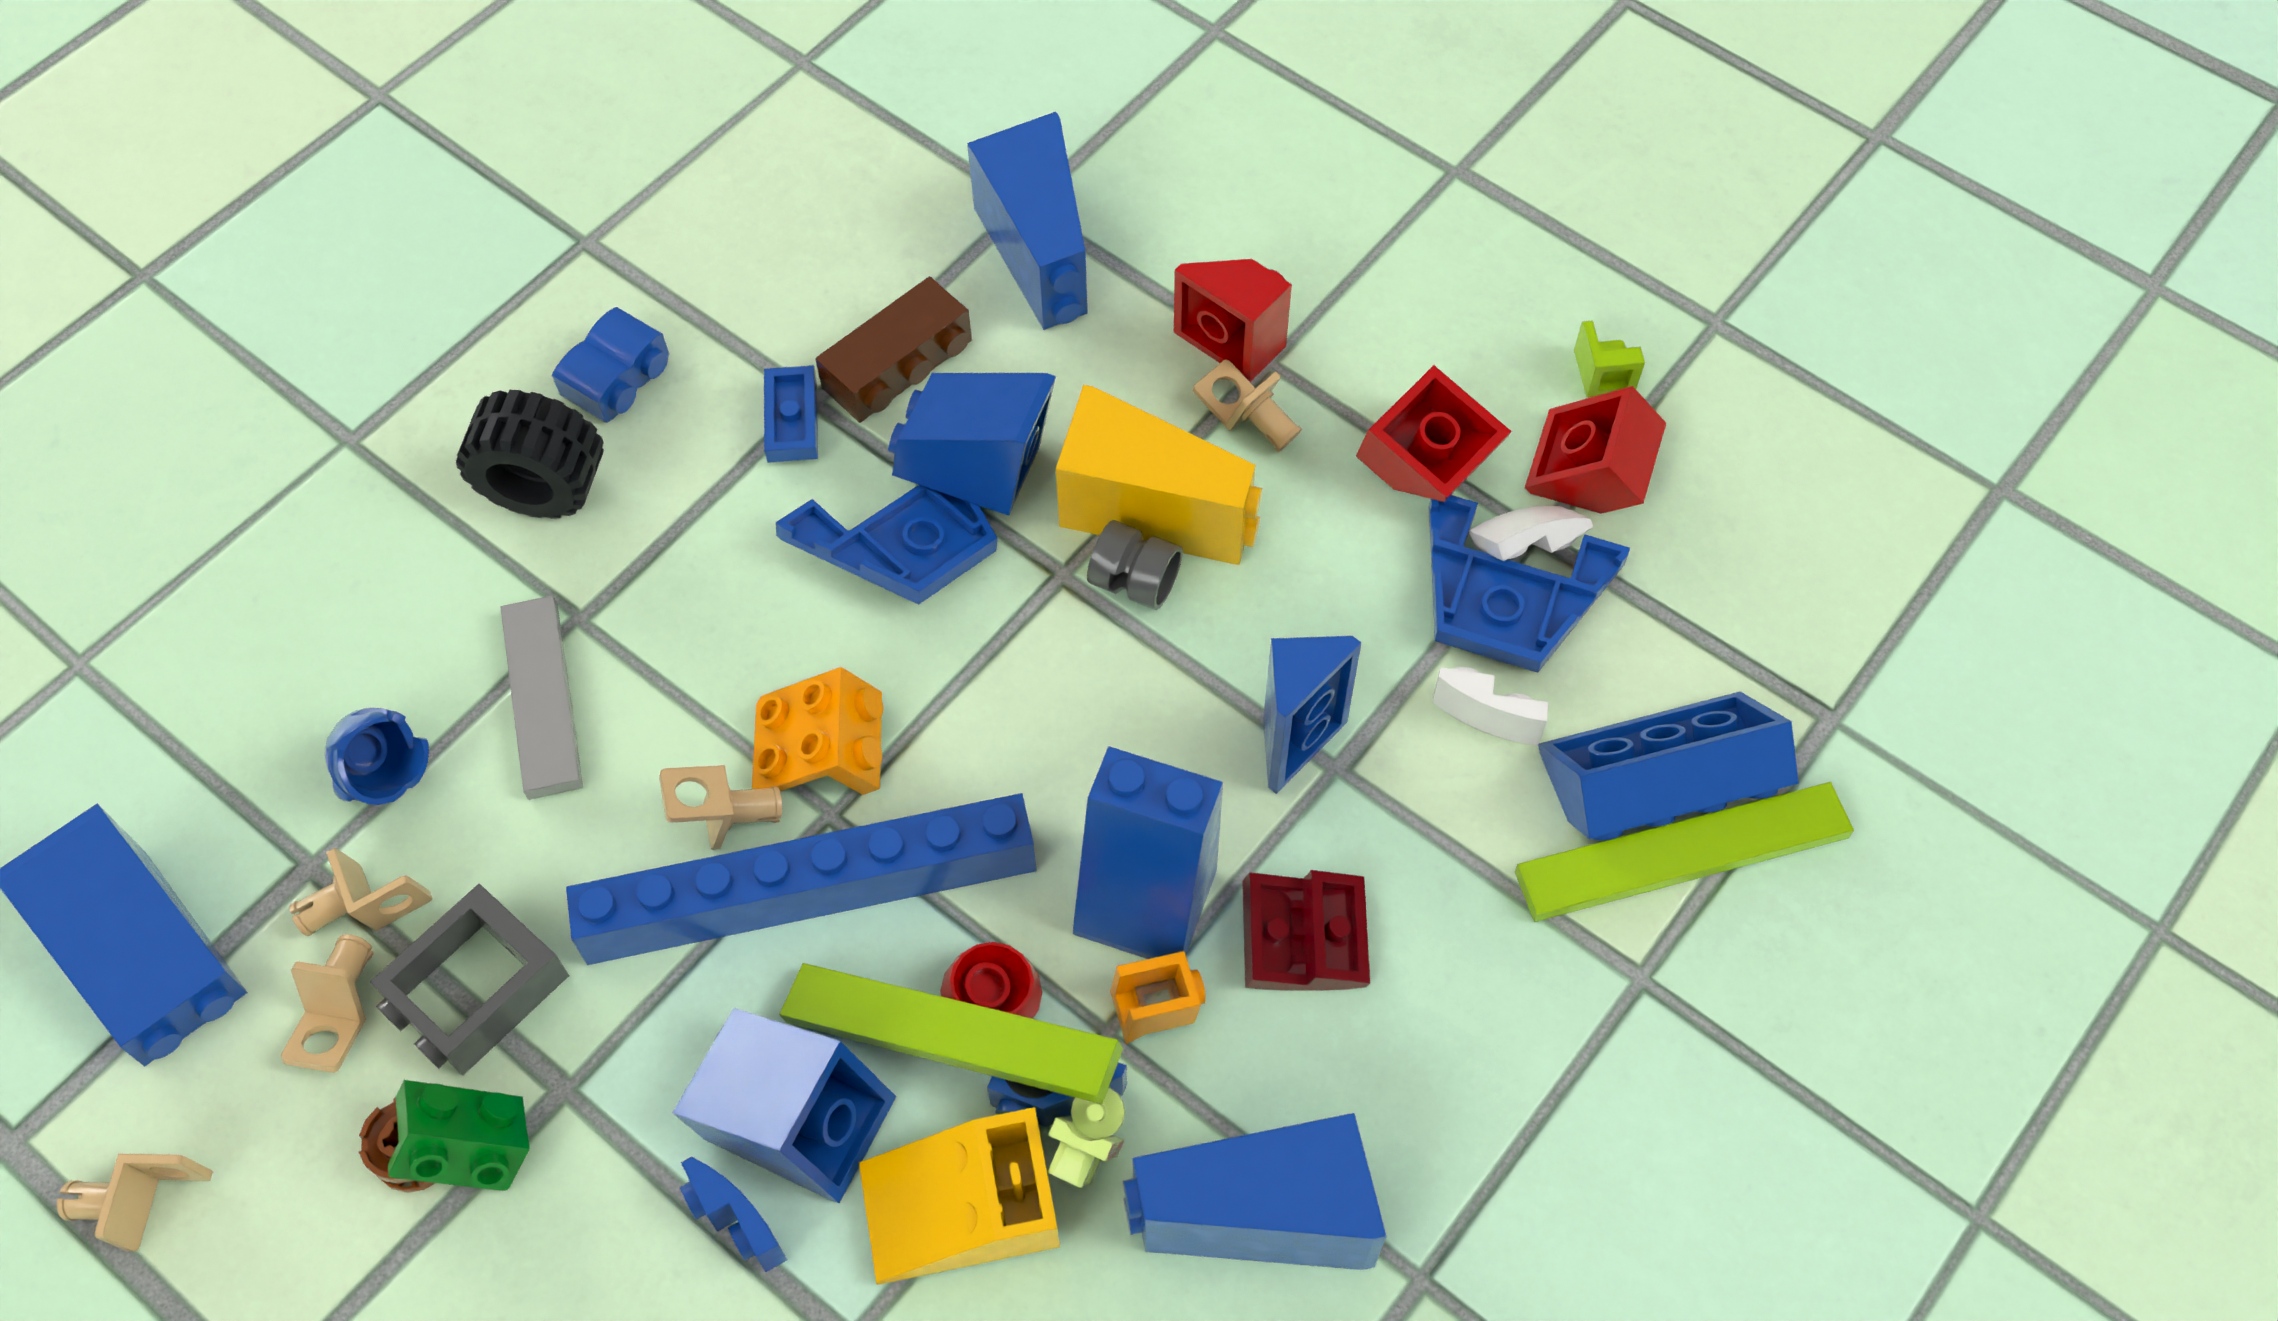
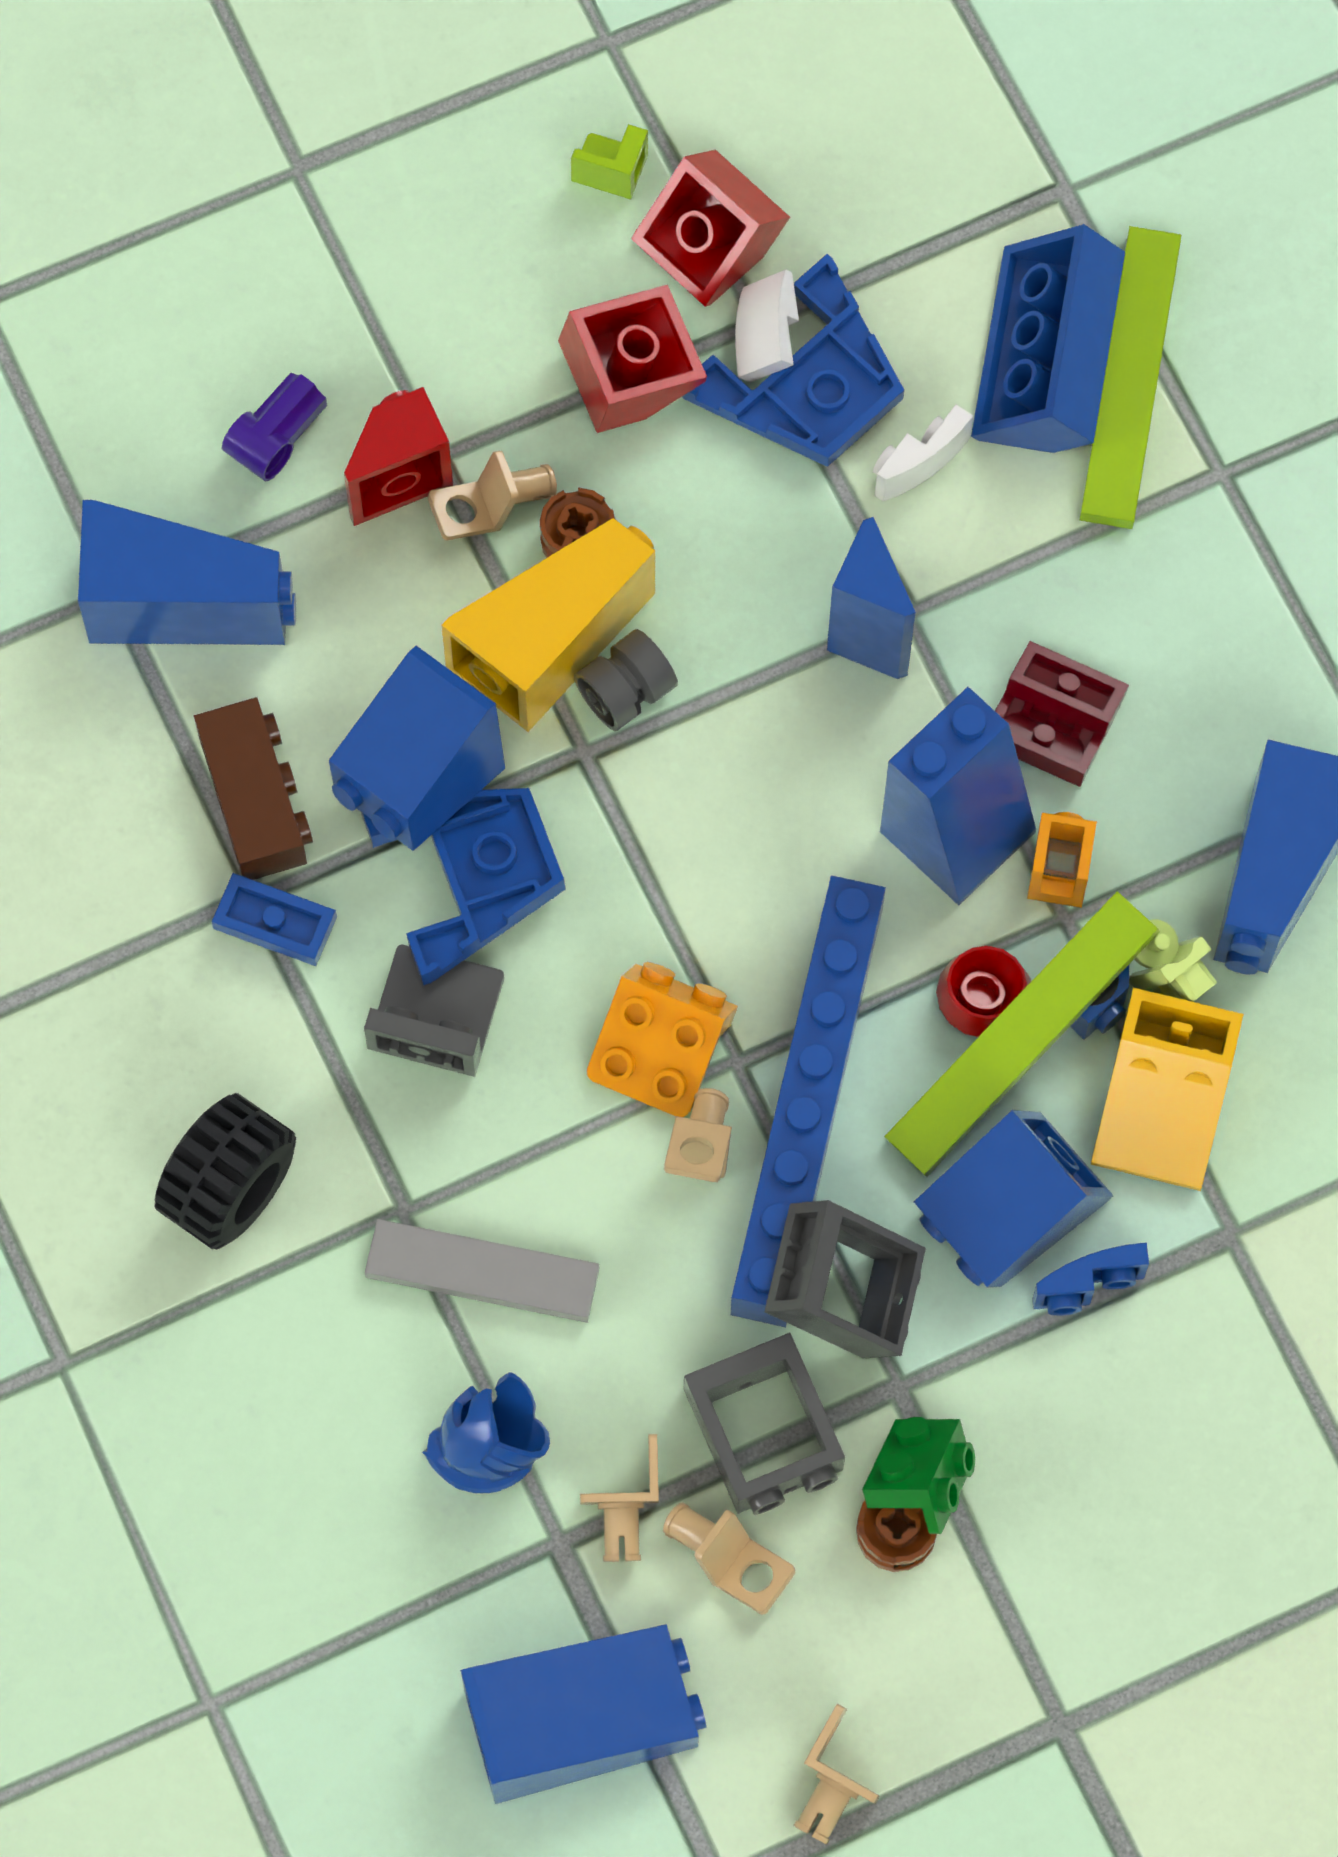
camera: 65 degrees left, 10 degrees up
blue brick [552,307,669,423] -> none
none -> dark purple piece [221,372,327,482]
none -> dark grey bracket [364,944,504,1077]
none -> dark orange wheel [540,487,615,558]
none -> dark grey window [764,1200,926,1358]

